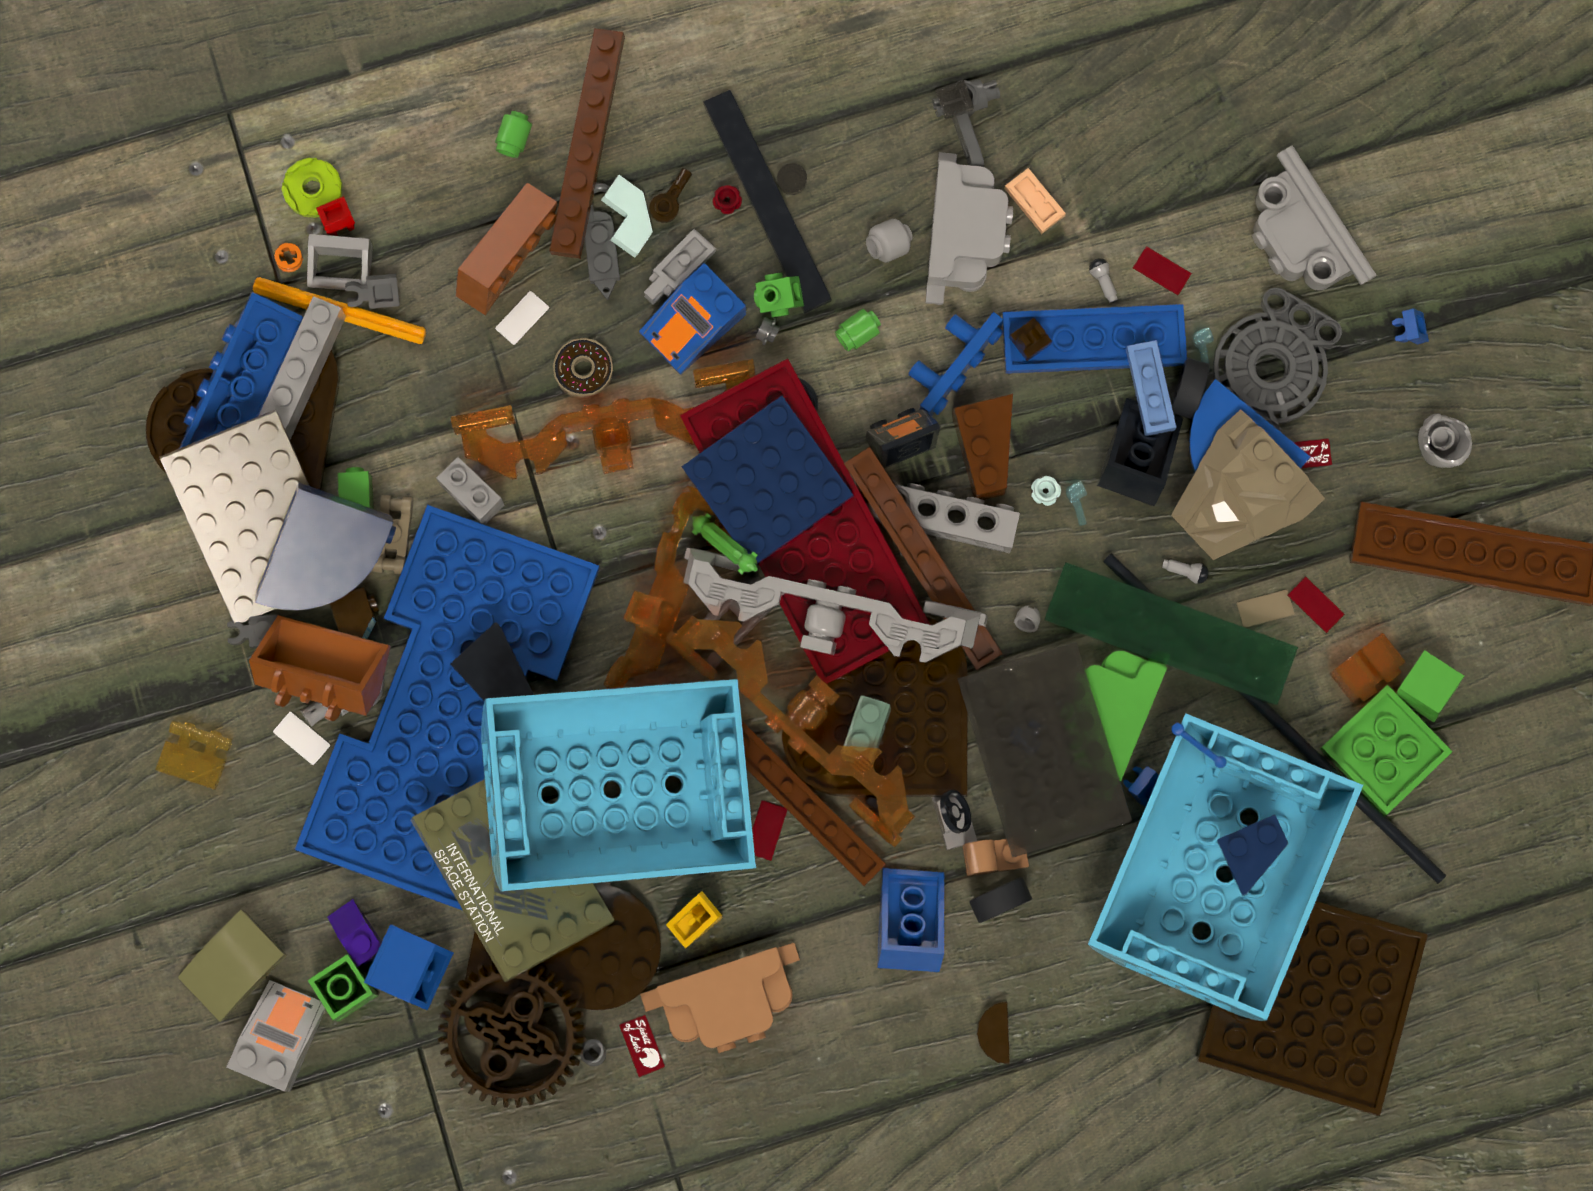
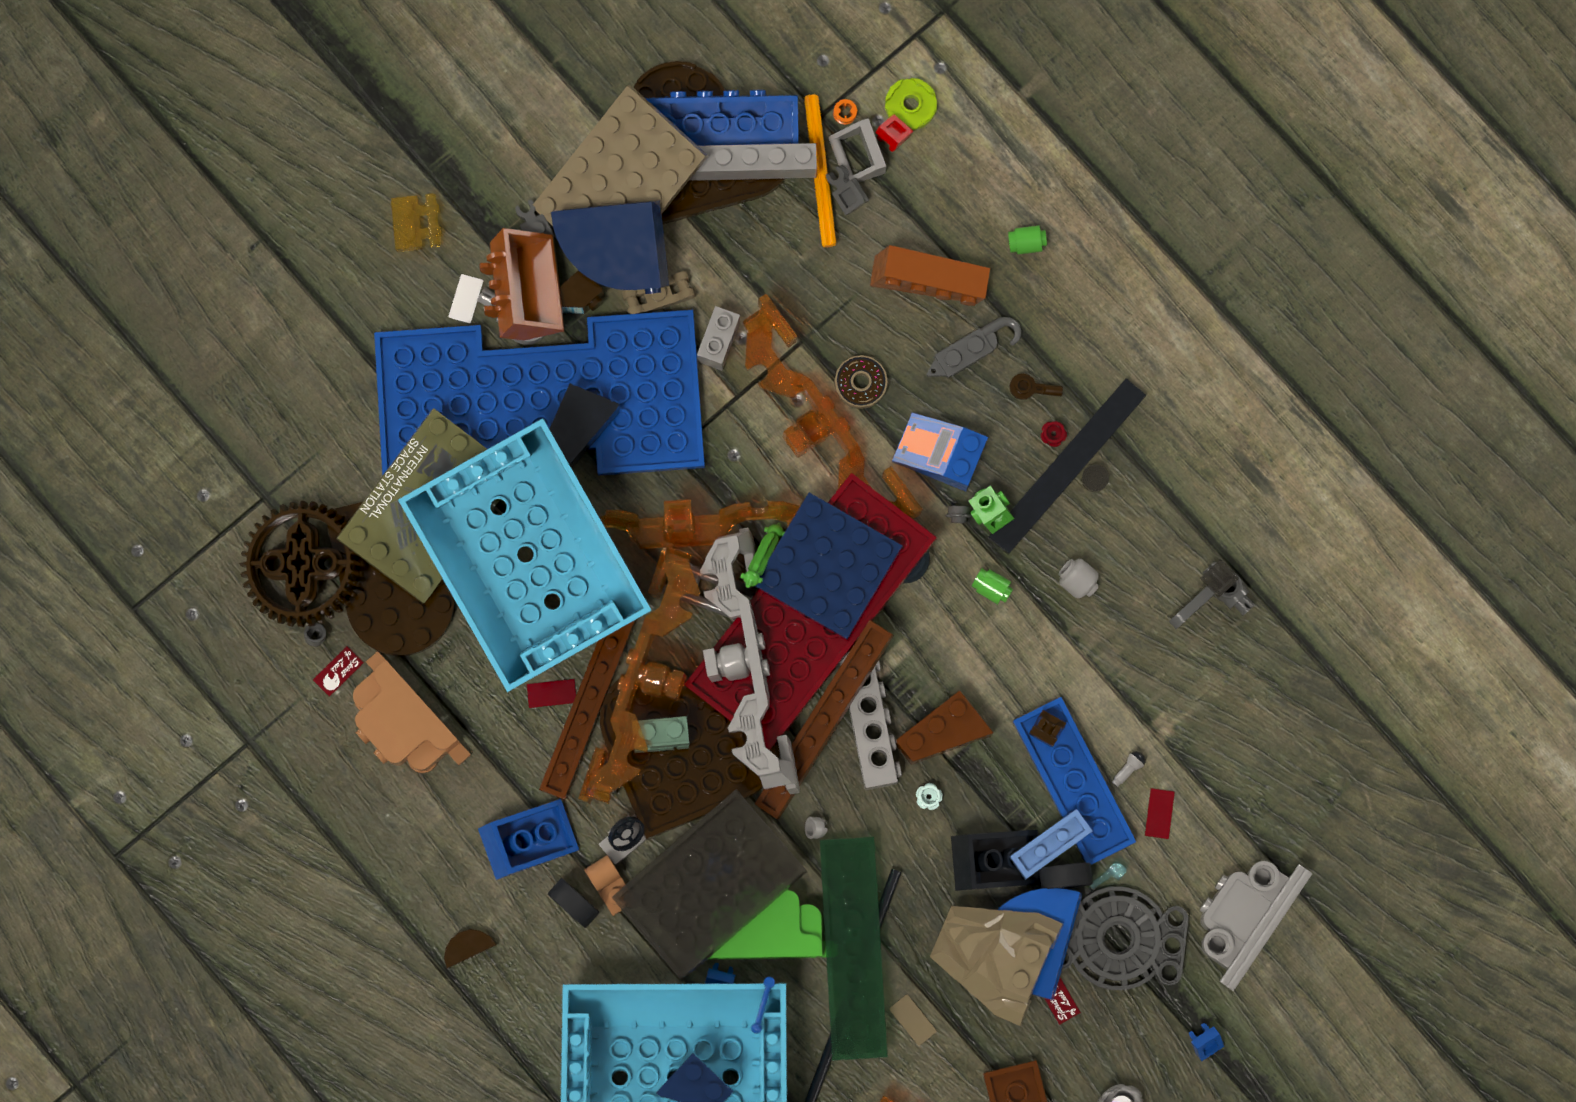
camera: 65 degrees right, 0 degrees up
olive slope [178,910,288,1022] -> none
light grey slope [226,980,325,1092] -> none
bright green head [308,954,379,1022] -> none
dark purple slope [327,899,382,968] -> none
bright green brick [338,467,374,509] -> none
blue slope [364,924,454,1010] -> none
white sticker [495,291,549,345] -> none
reddish brown plate [549,28,625,259] -> none
light aqua tile [601,175,653,258] -> none
light grey hinge [644,229,716,305] -> none
yellow slope [666,891,723,949] -> none
black slope [866,408,940,468] -> none
blue plate [909,312,1004,416] -> none
light grey brick [925,152,1013,305] -> none
light nougat plate [1004,168,1066,234] -> none
clear light blue hand [1066,481,1087,526] -> none
light grey piece [1162,559,1209,584] -> none
dark red sticker [1287,576,1345,633] -> none

